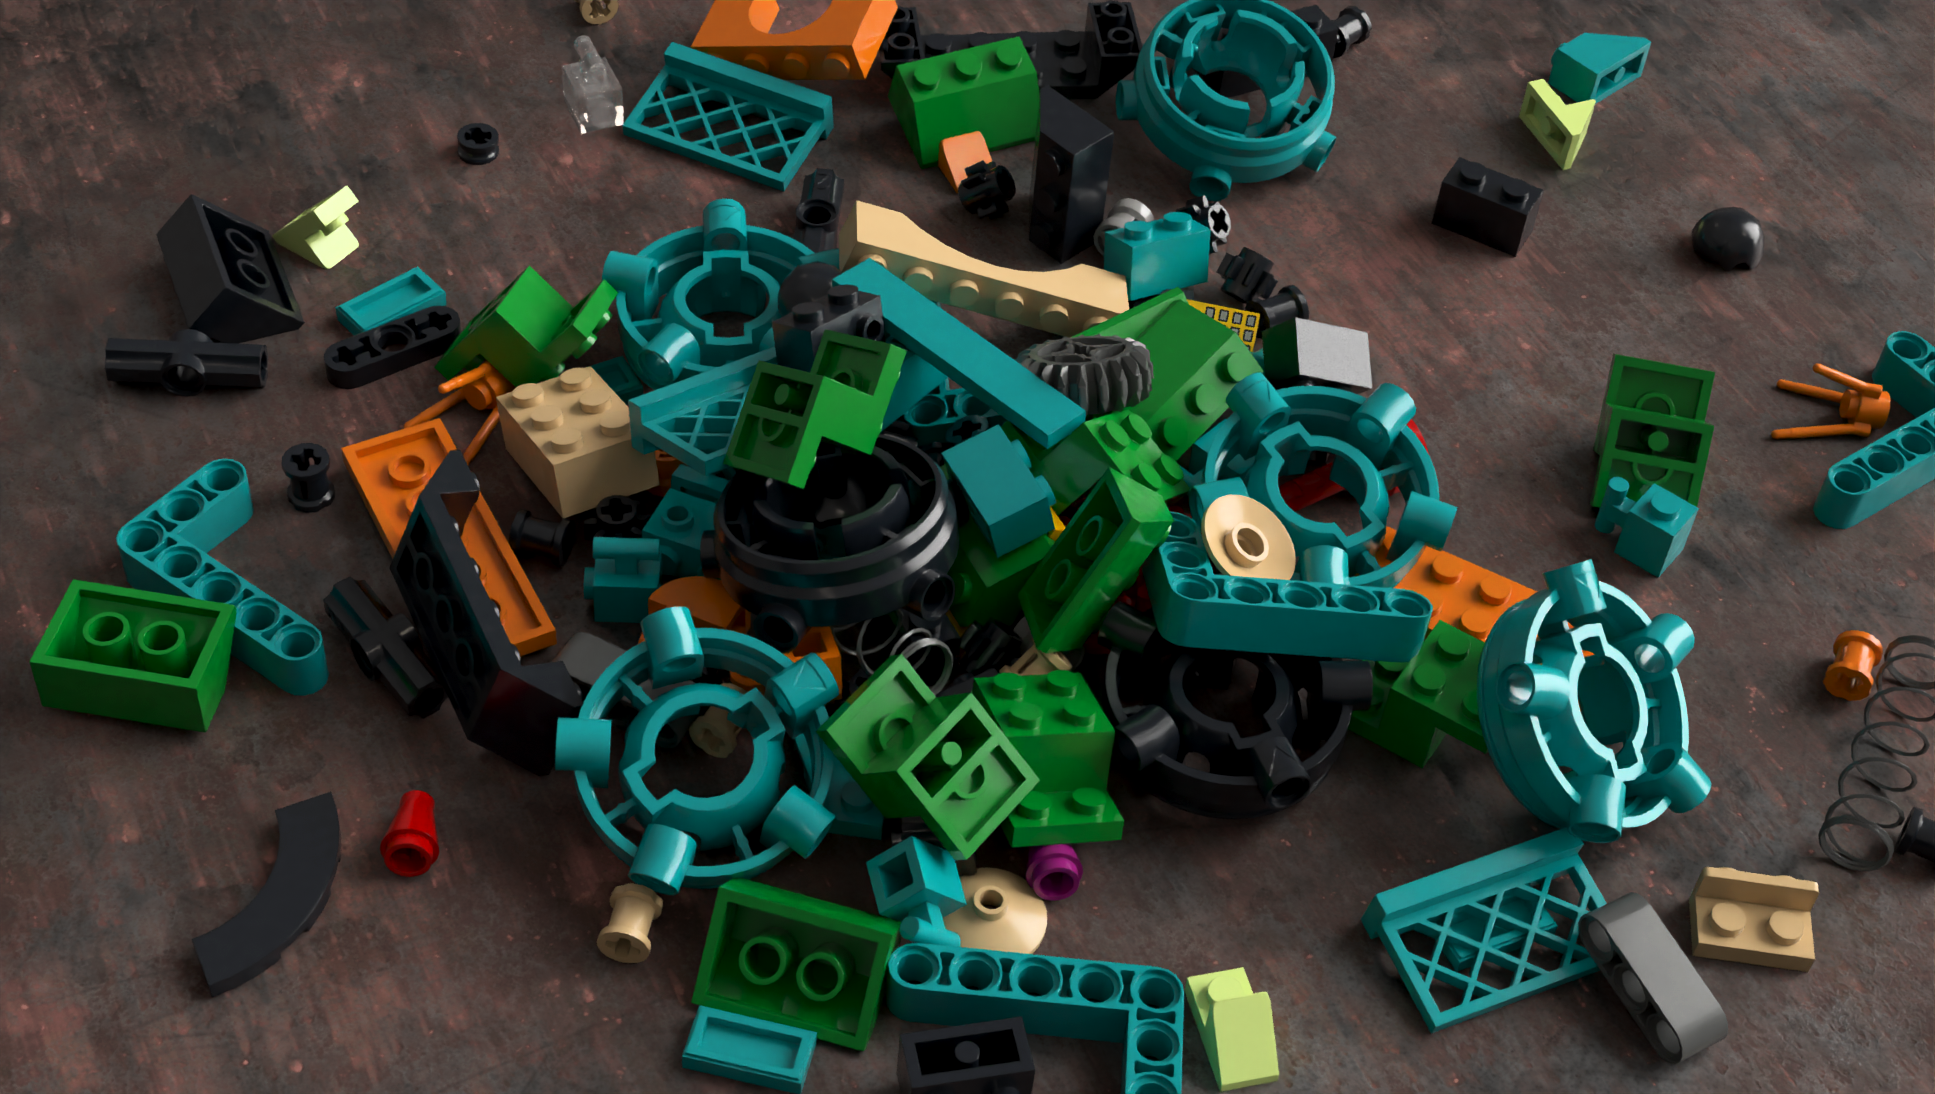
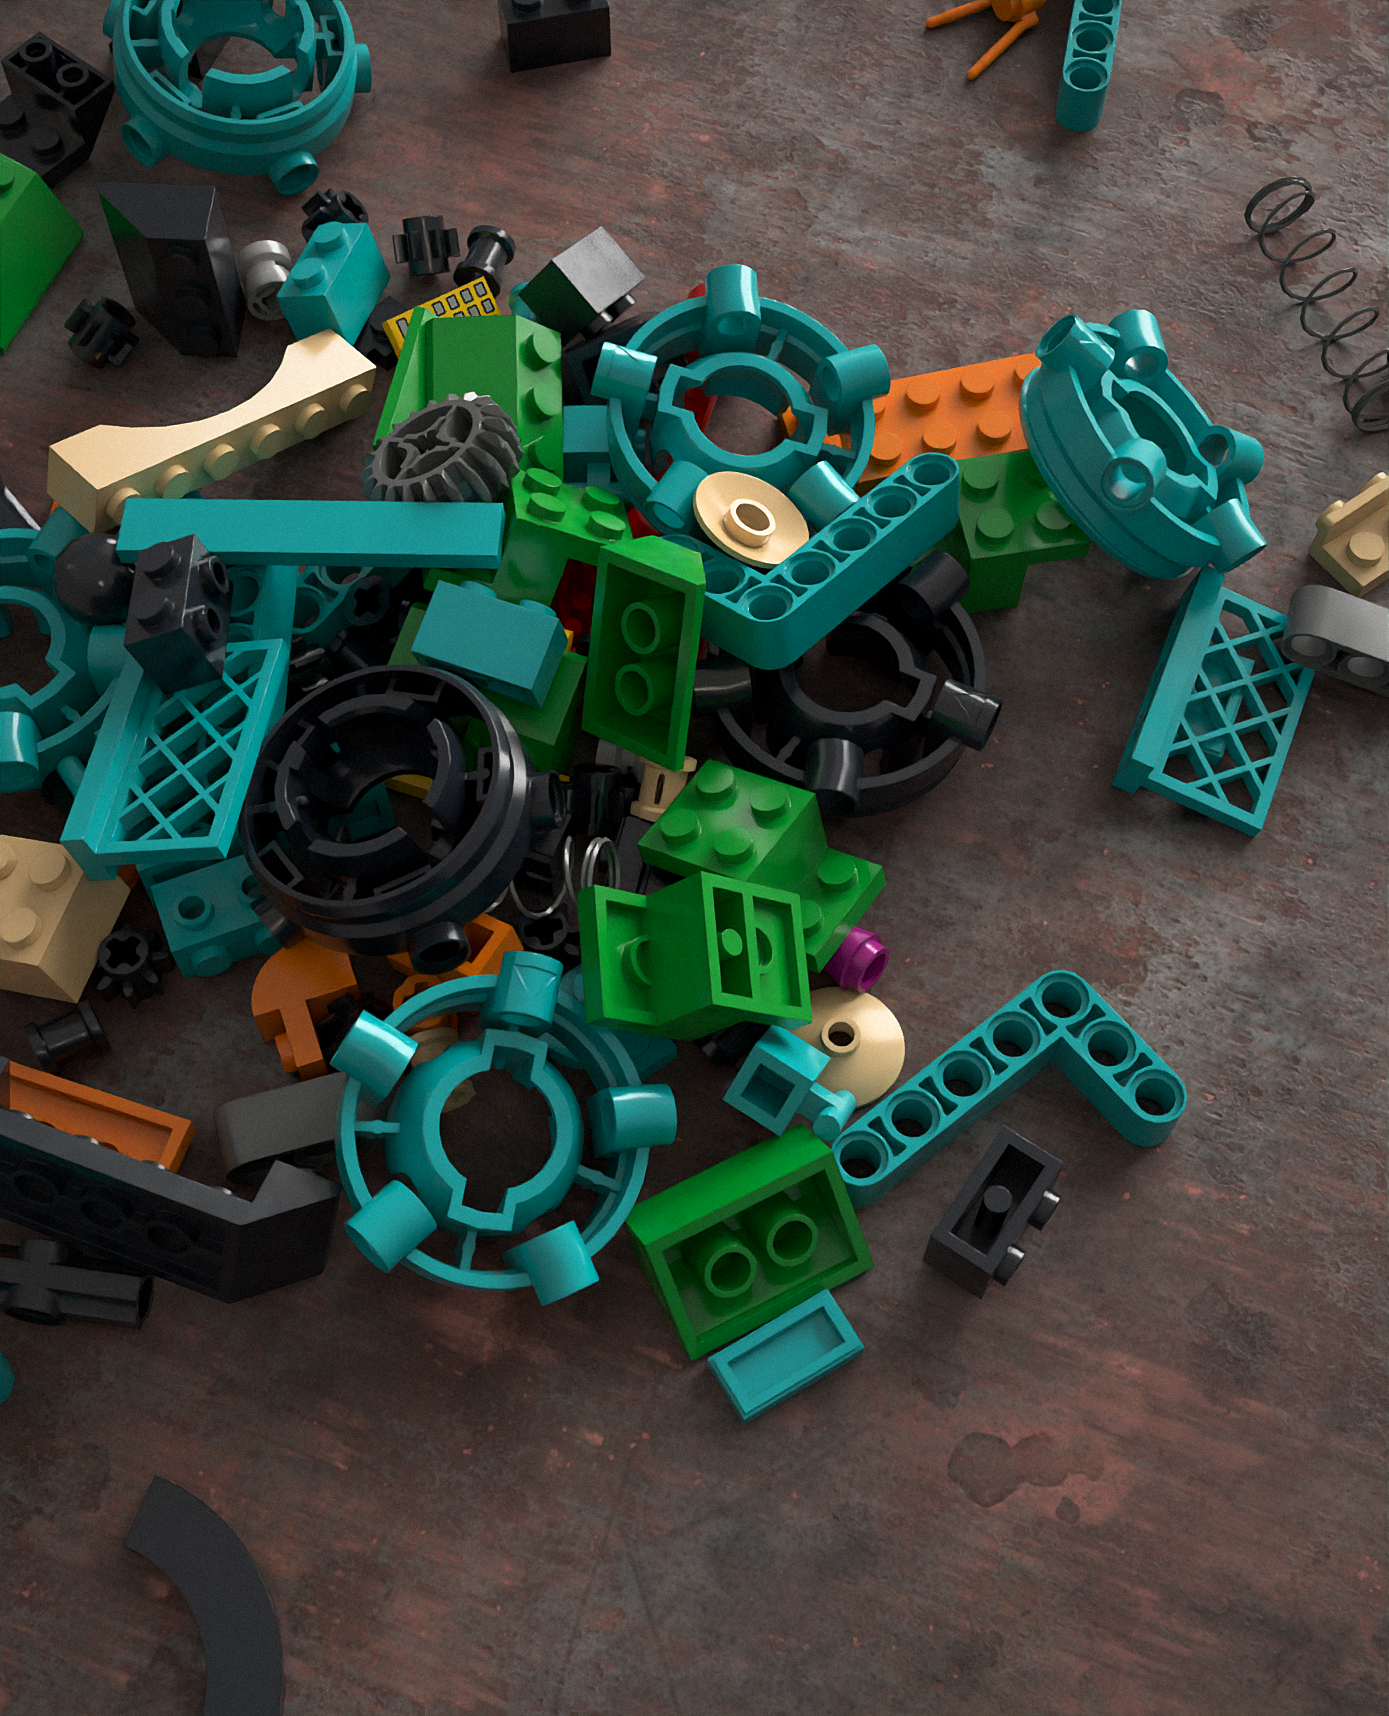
camera: 40 degrees left, 15 degrees up
red cone [380,790,439,877] -> none
teal brick [584,537,663,623] -> none
tan bush [597,883,663,963] -> none
green bracket [723,329,907,489] -> none
orange slope [938,131,992,193] -> none
yellowish green slope [1184,967,1279,1092] -> none
green bracket [1590,353,1715,508] -> none
teal brick [1595,477,1699,578] -> none
orange bush [1823,630,1883,701] -> none

